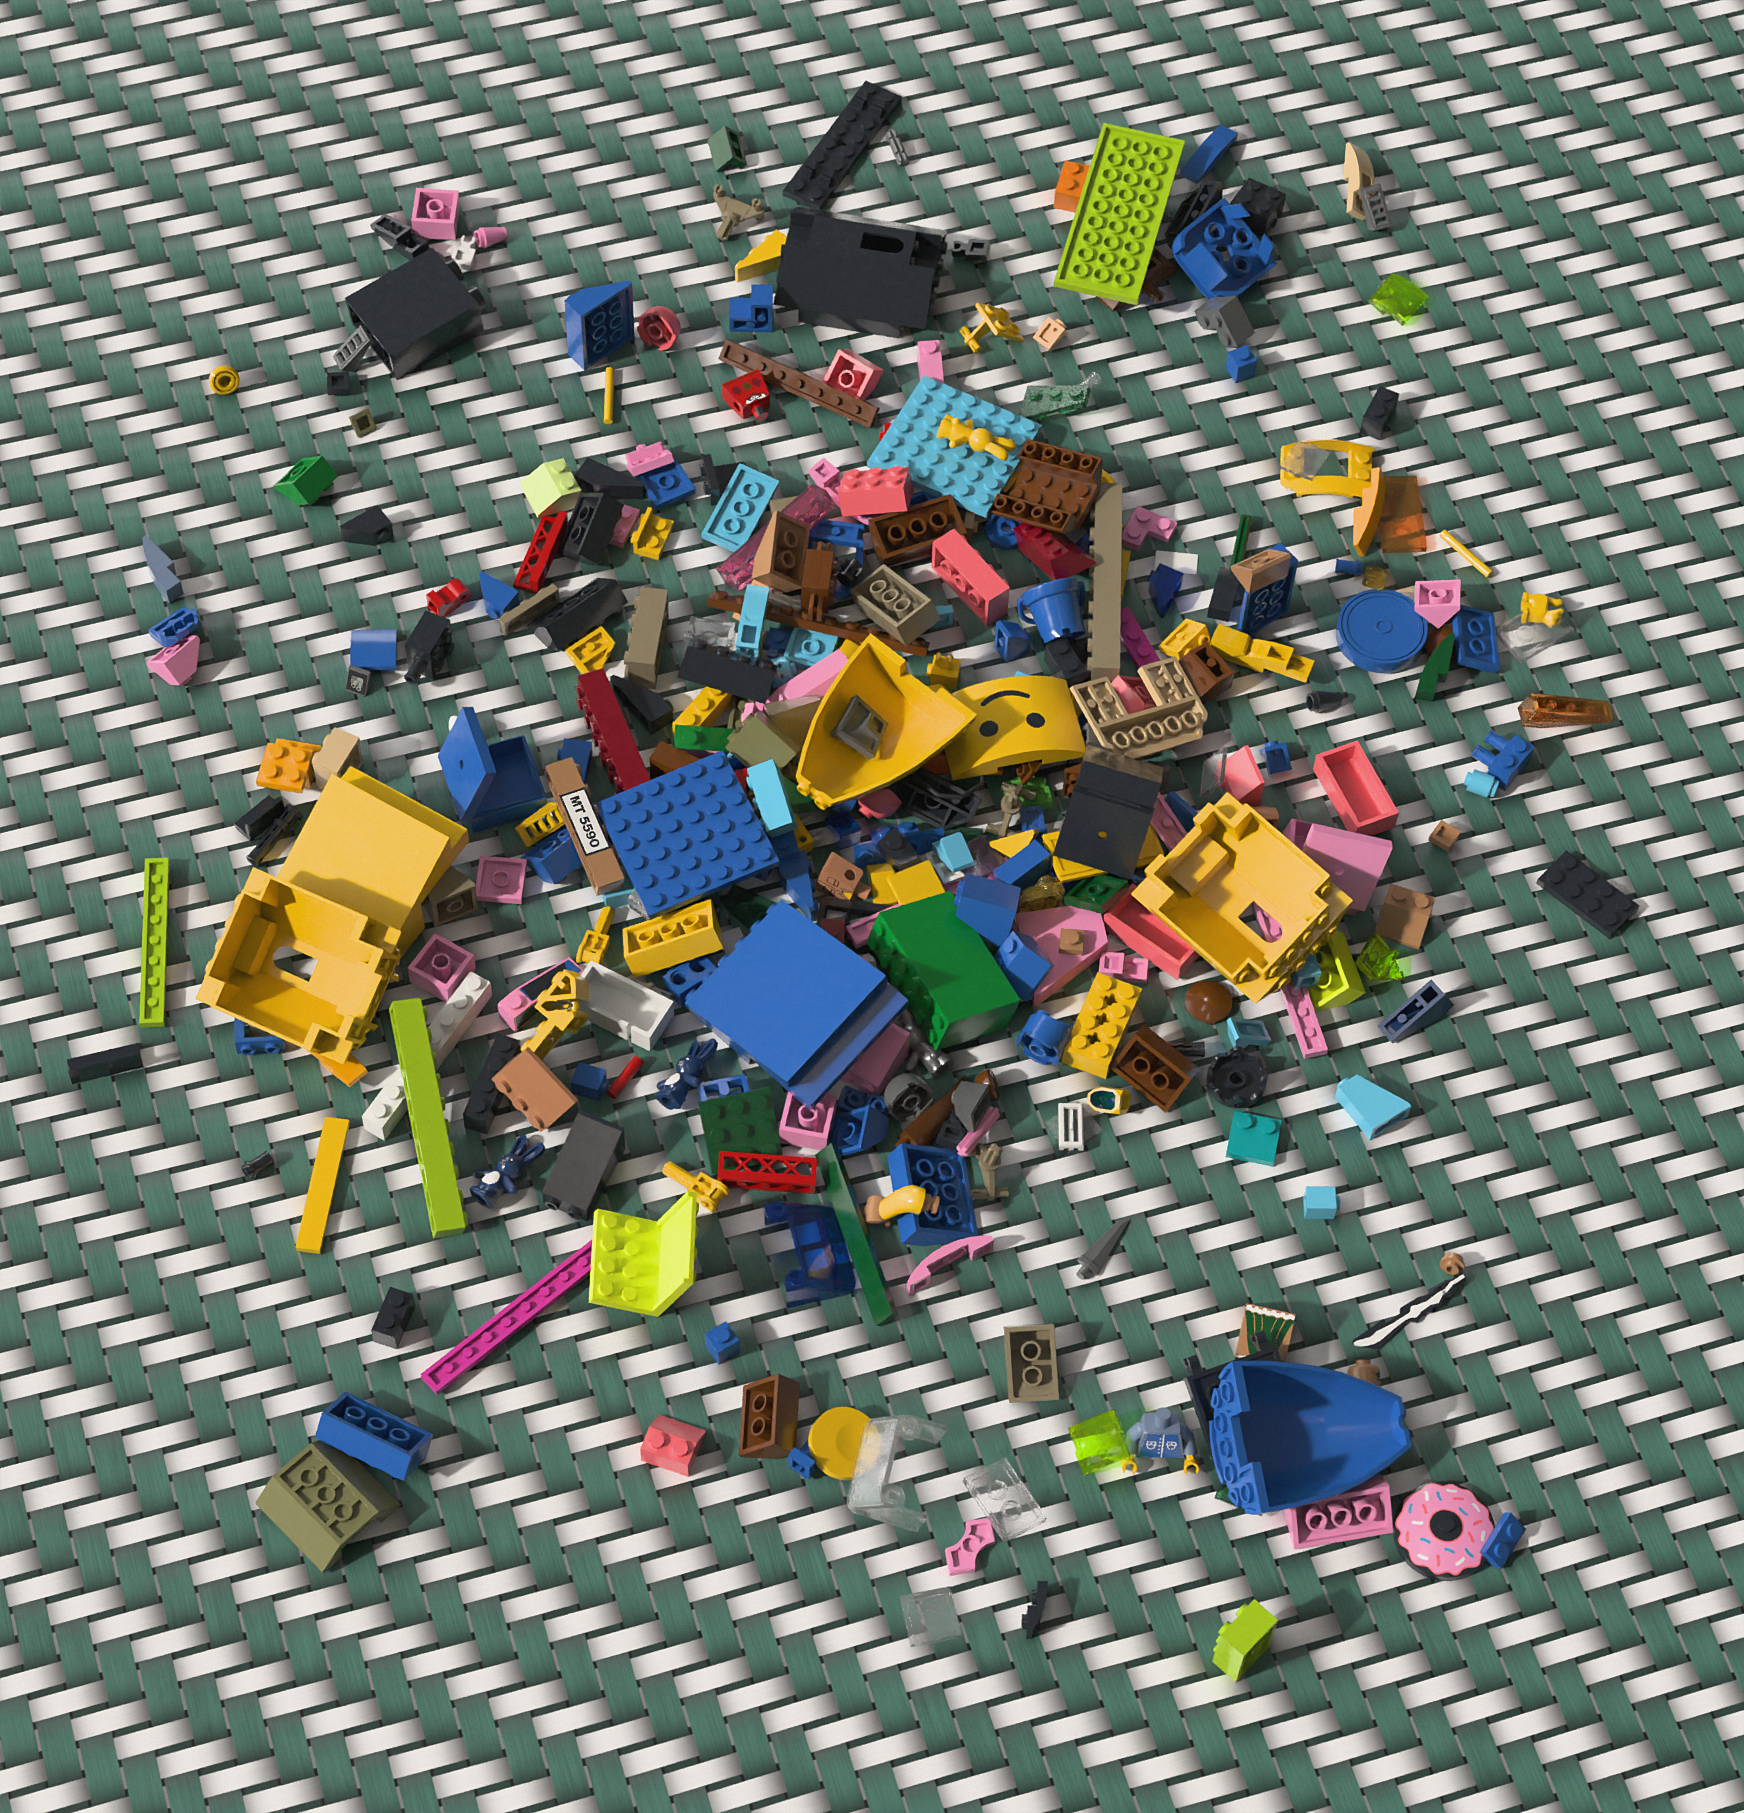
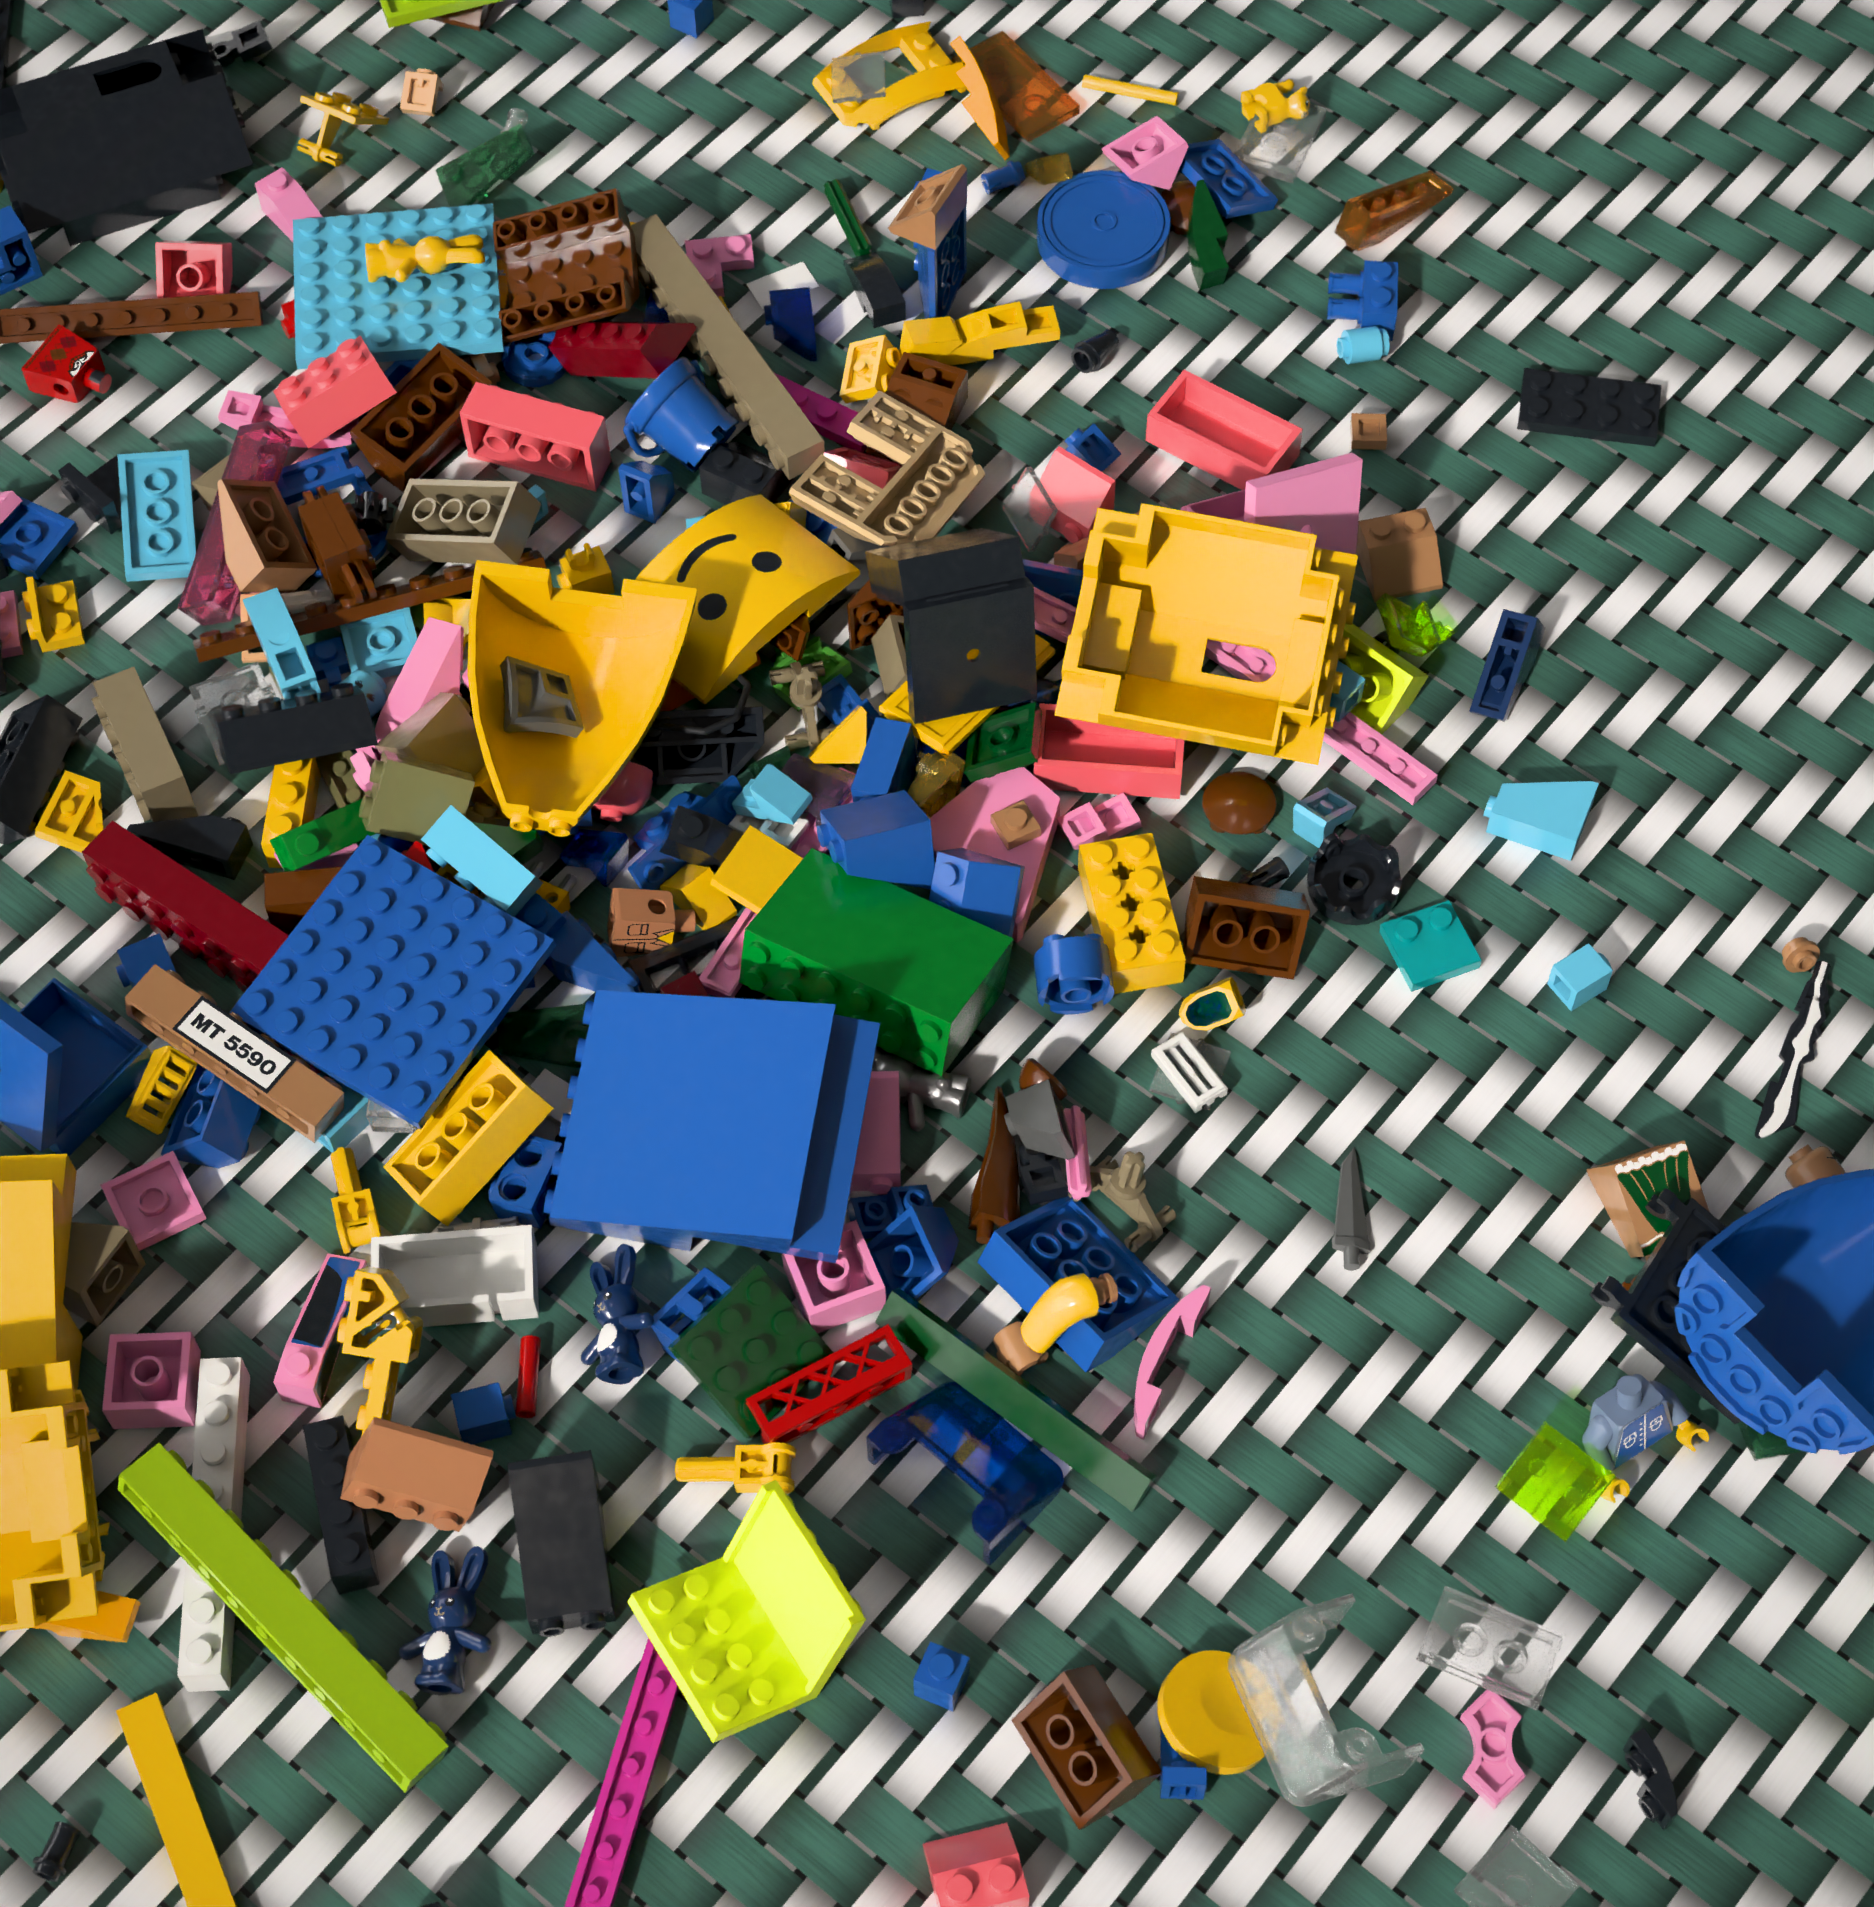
camera: 30 degrees left, 0 degrees up
dark grey cylinder [884,1073,933,1122] -> none
dark tan slope [1003,1323,1059,1403] -> none

